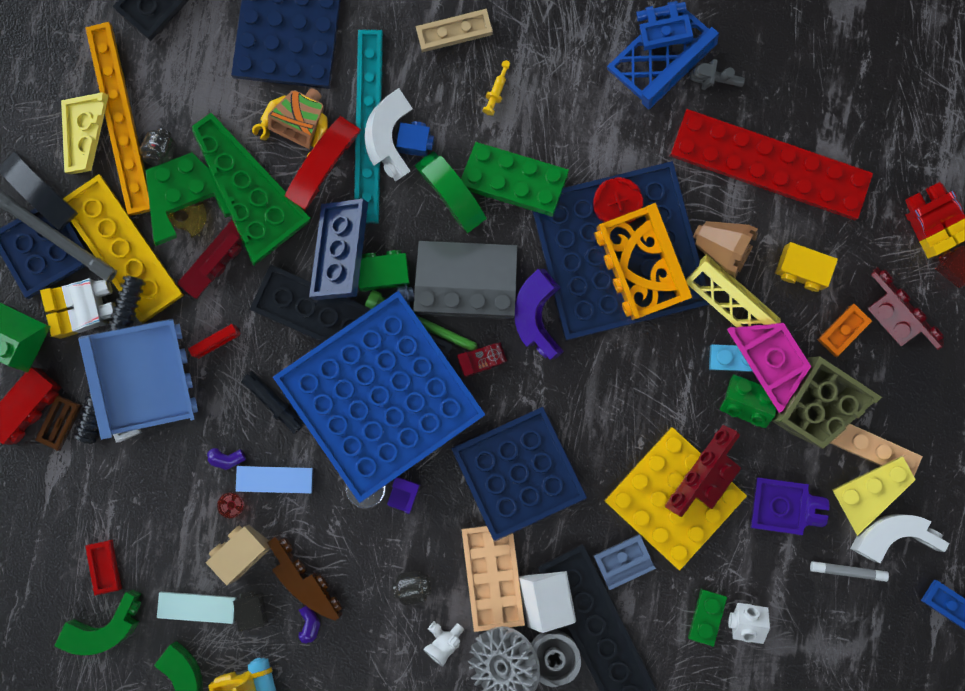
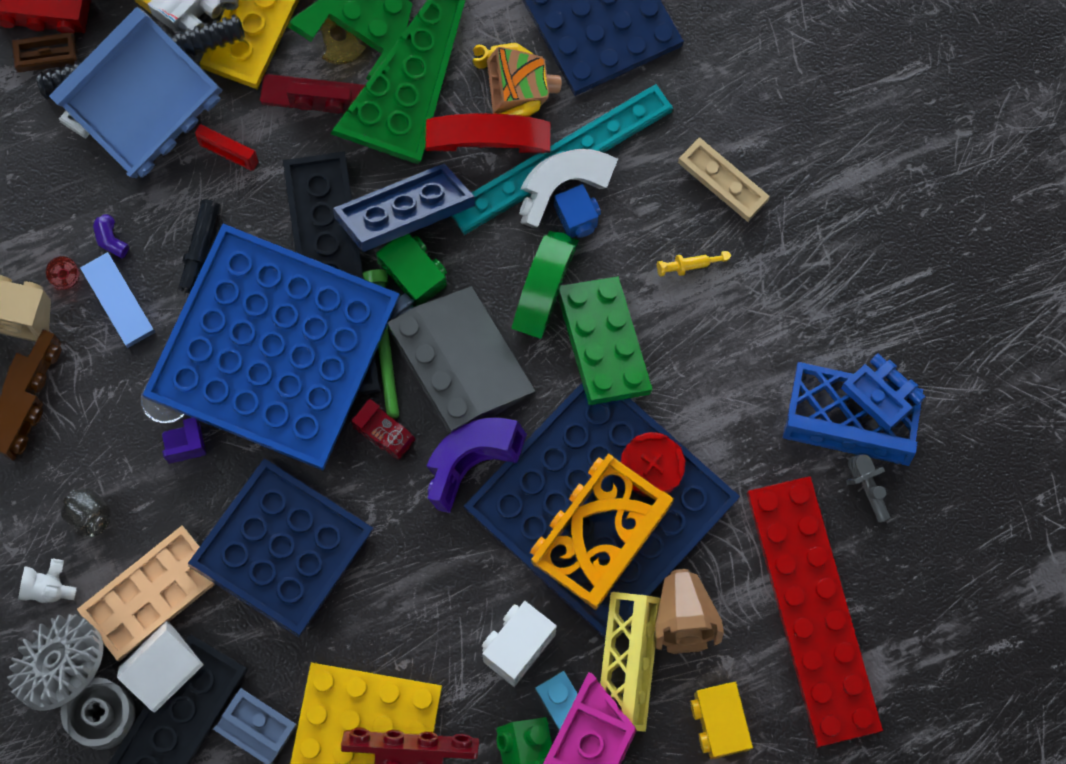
camera: 55 degrees right, 10 degrees down
none -> white brick [482,601,557,687]

